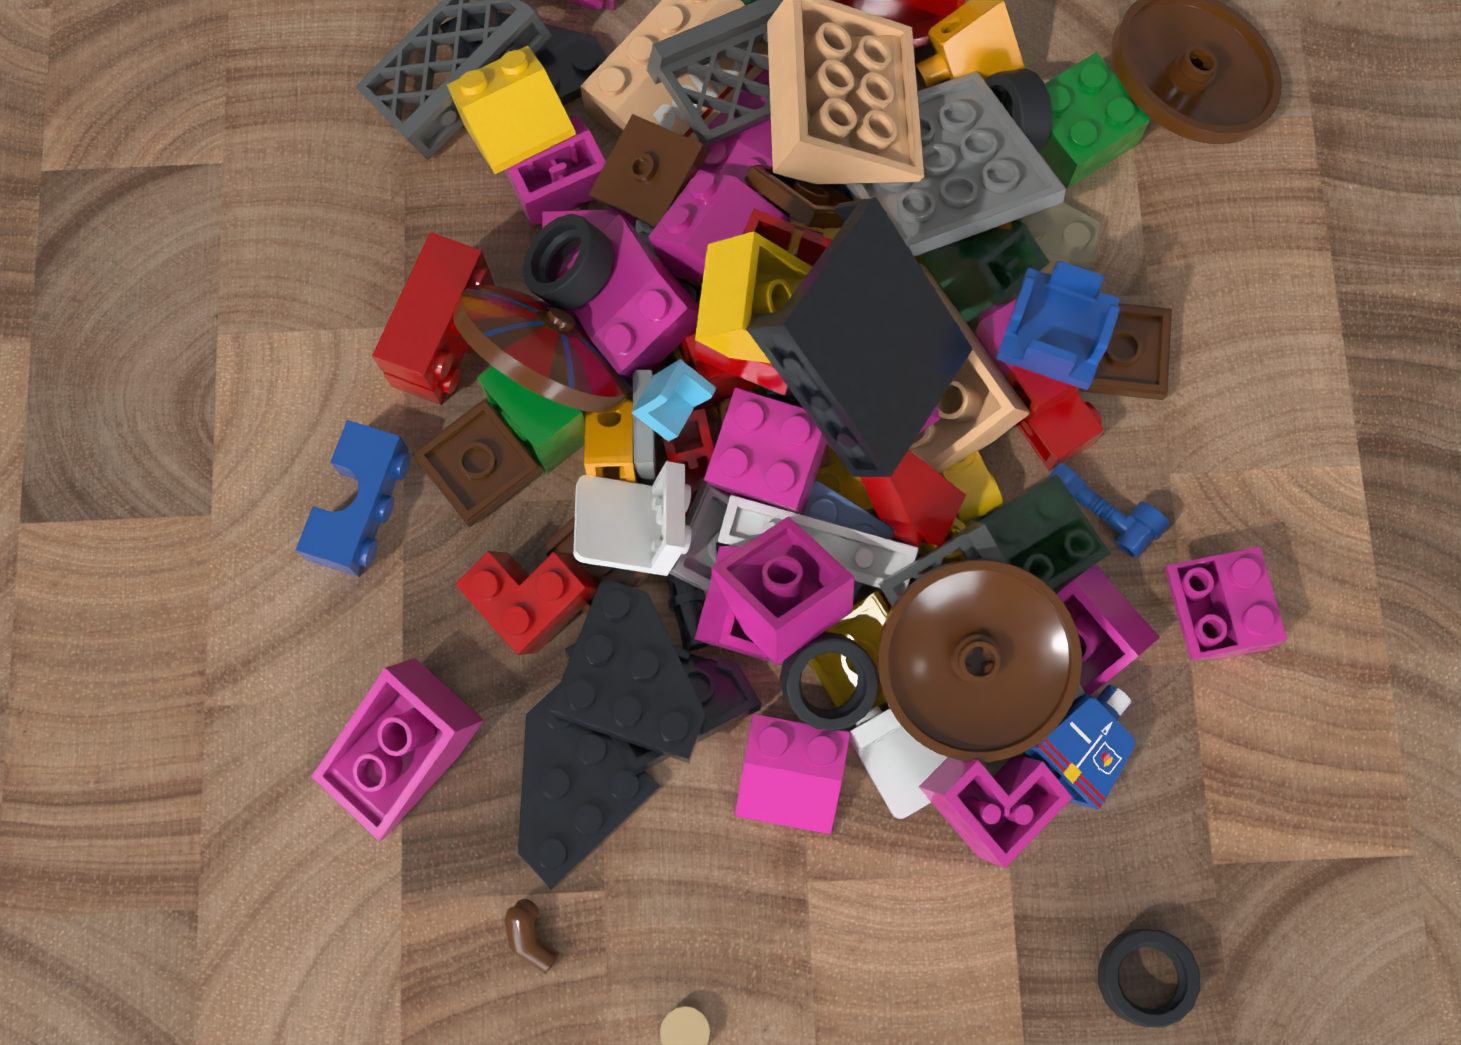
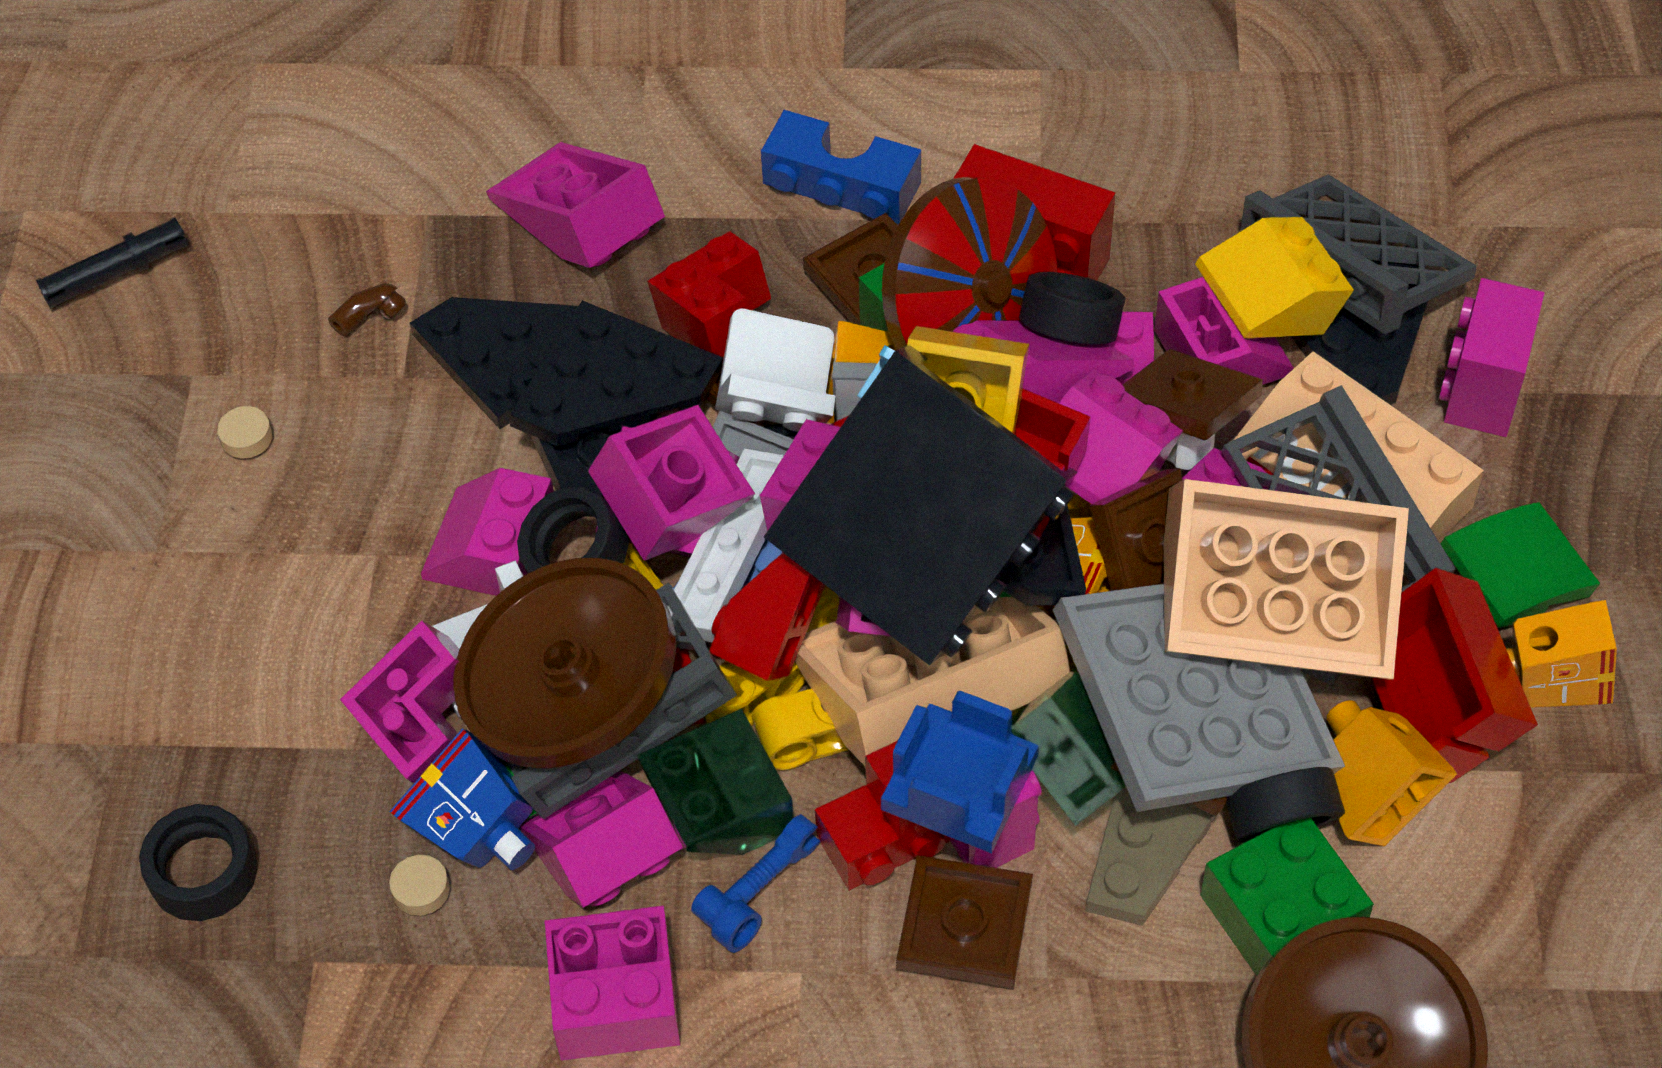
camera: 95 degrees right, 20 degrees down
none -> tan piece [389,854,450,916]

